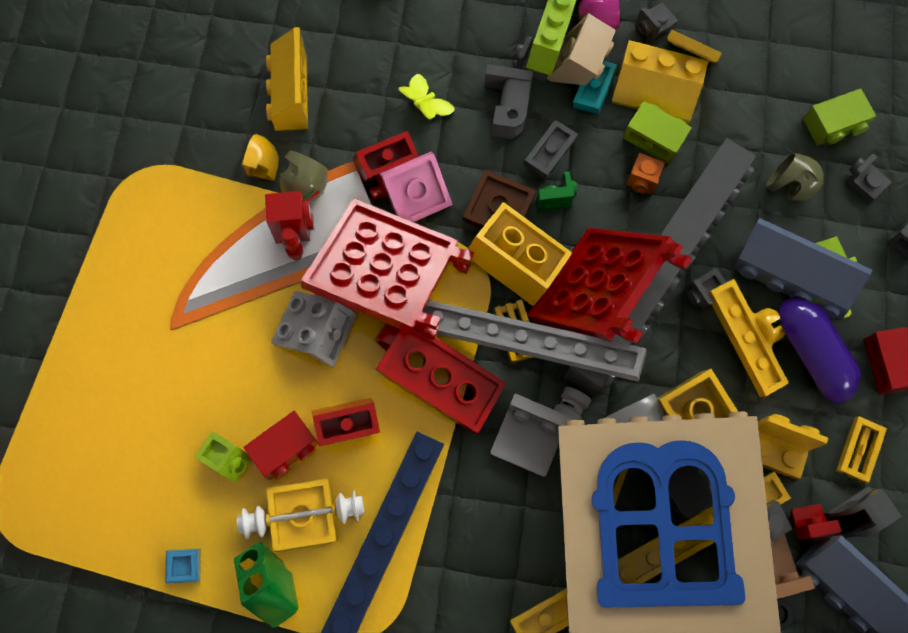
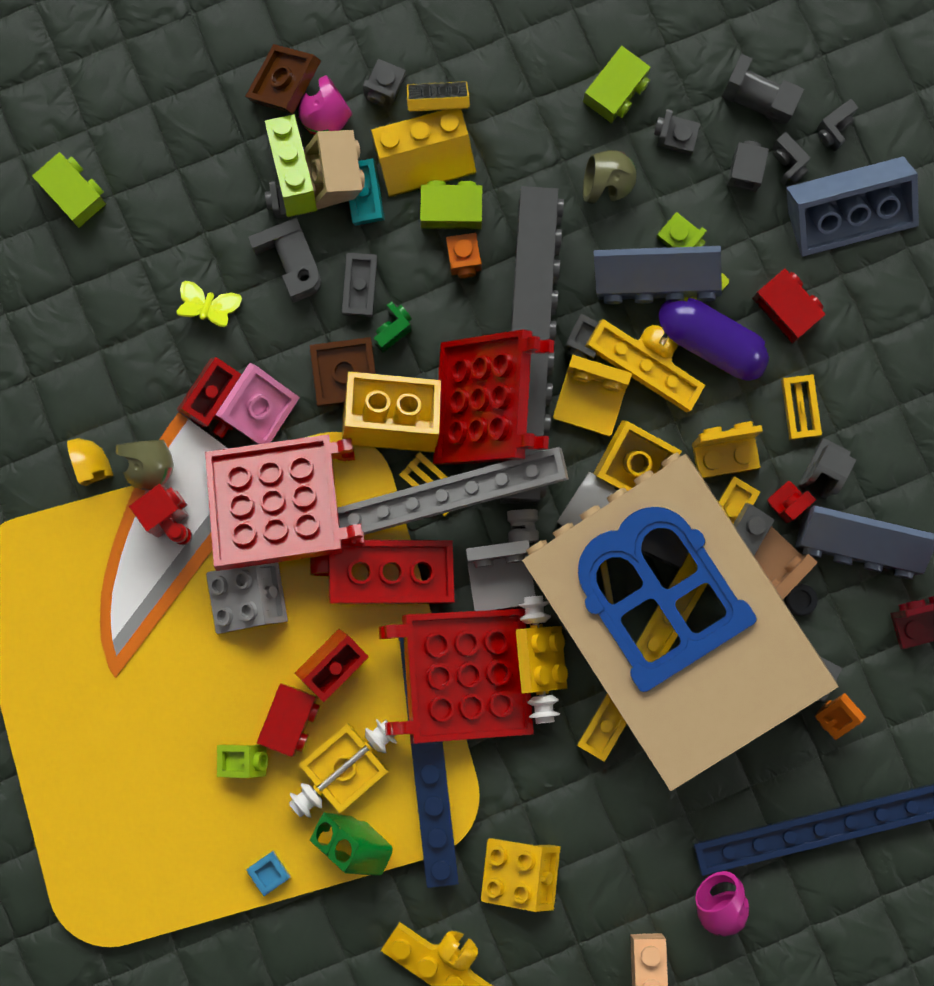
camera: 30 degrees left, 10 degrees up
yellow slope [266,27,308,131] -> none
none -> red plate [379,609,534,744]
none -> yellow plate [516,596,568,724]
none -> yellow bracket [553,355,632,437]

